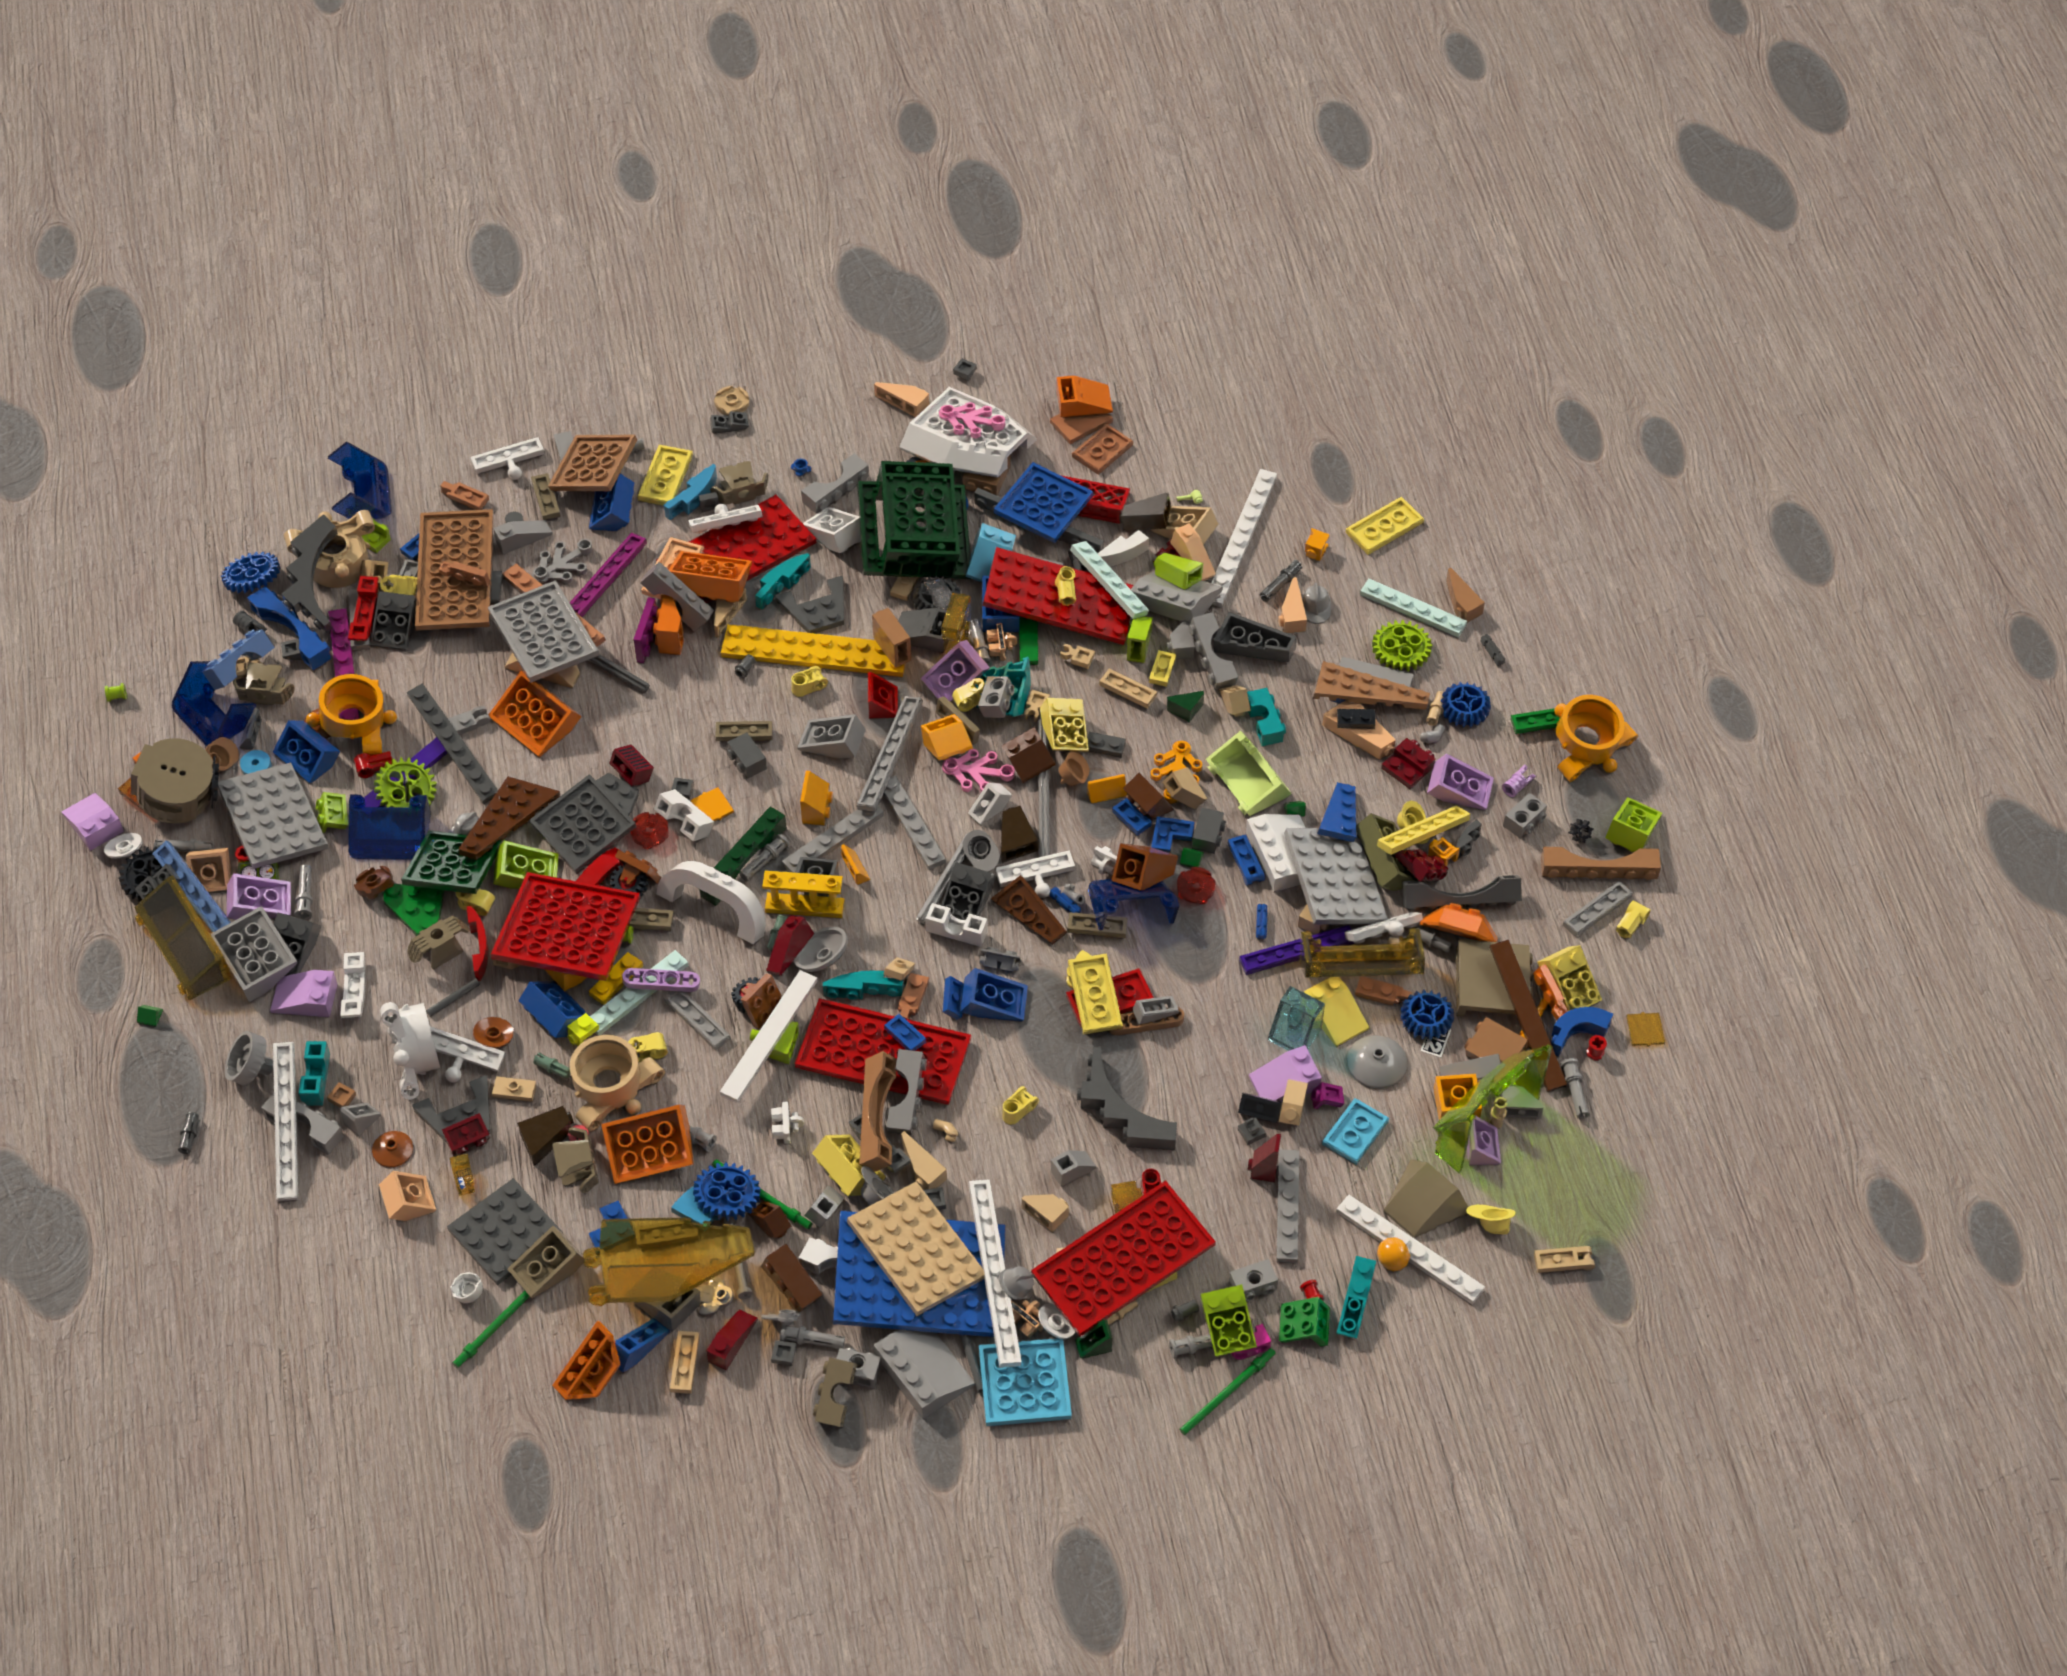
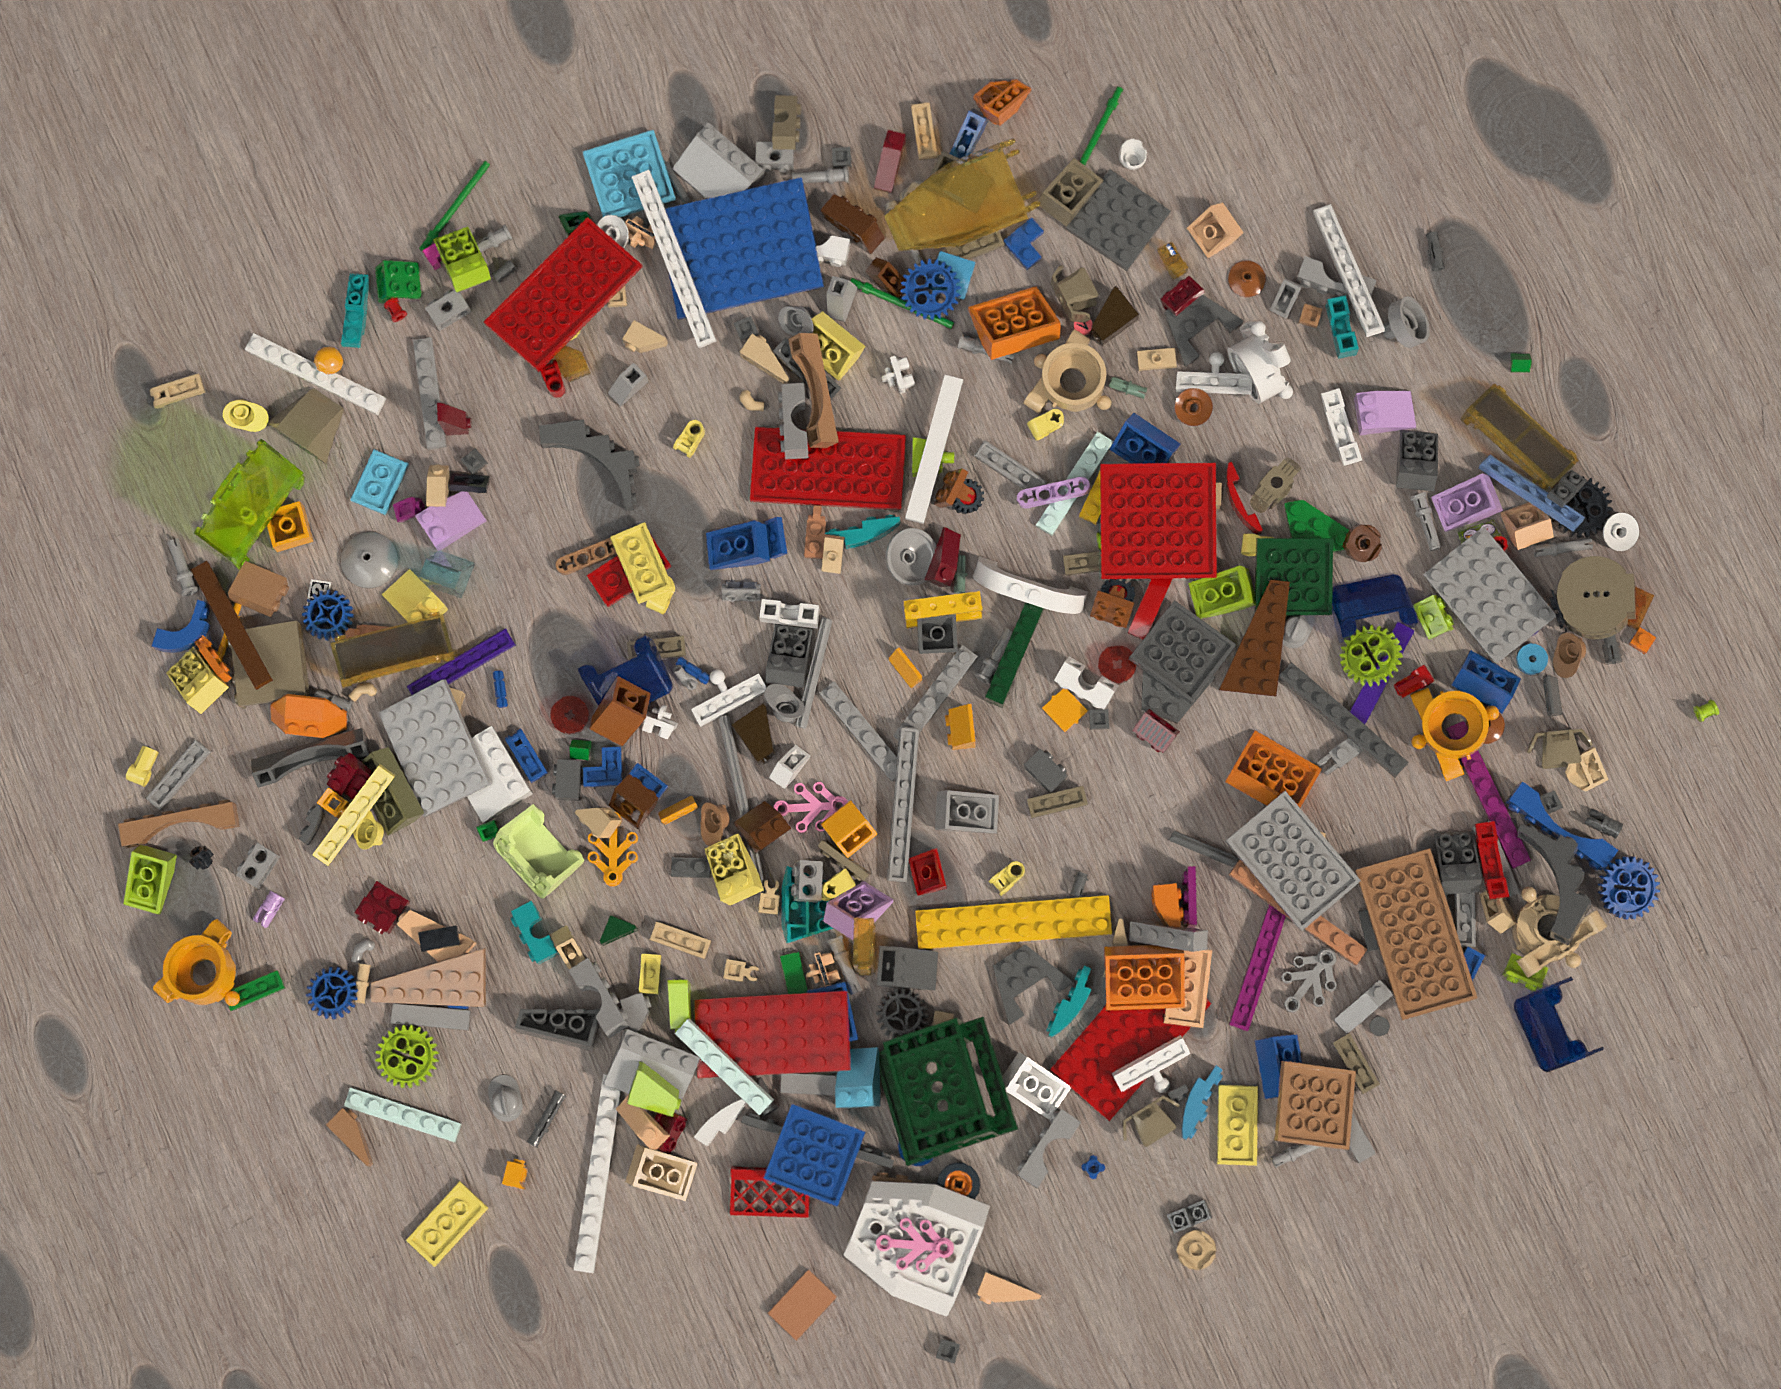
camera: 175 degrees right, 25 degrees up
lavender slope [62,793,124,851] -> none
clear blue windscreen [172,661,256,746] -> none
medium blue arch [202,629,275,690] -> none
light grey slope [209,906,298,1002] -> none
light yellow piece [380,575,418,596] -> none
dark grey bar [426,978,480,1017] -> none
nougat hinge [438,561,490,587] -> none
nougat hinge [440,481,489,510] -> none
white plate [471,437,544,480] -> none
neon yellow bracket [567,1013,599,1046] -> none
light grey plate [760,1309,801,1325] -> none
tan plate [847,1181,984,1316] -> none
medium nougat brick [872,608,911,668] -> none
blue plate [884,1014,926,1051] -> none
clear slope [924,579,957,610] -> none
reddish brown wing [991,875,1068,945] -> none
light grey piece [999,1266,1034,1300] -> none
light yellow piece [1055,566,1076,606] -> none
orange slope [1056,375,1113,417] -> none
nougat tile [1072,424,1133,475] -> none
dark brown slope [1119,493,1172,531] -> none
light grey slope [1133,996,1179,1024] -> none
yellowish green hand [1177,490,1203,504] -> none
light nougat slope [1278,577,1307,633] -> none
blue wing [1317,782,1356,842] -> none
white plate [1344,912,1423,943] -> none
lavender slope [1427,754,1494,810] -> none
light grey tile [1439,1054,1503,1080] -> none
dark grey axle [1480,634,1505,666] -> none
red bush [1586,1035,1607,1061] -> none
clear yellow piece [1626,1012,1665,1047] -> none

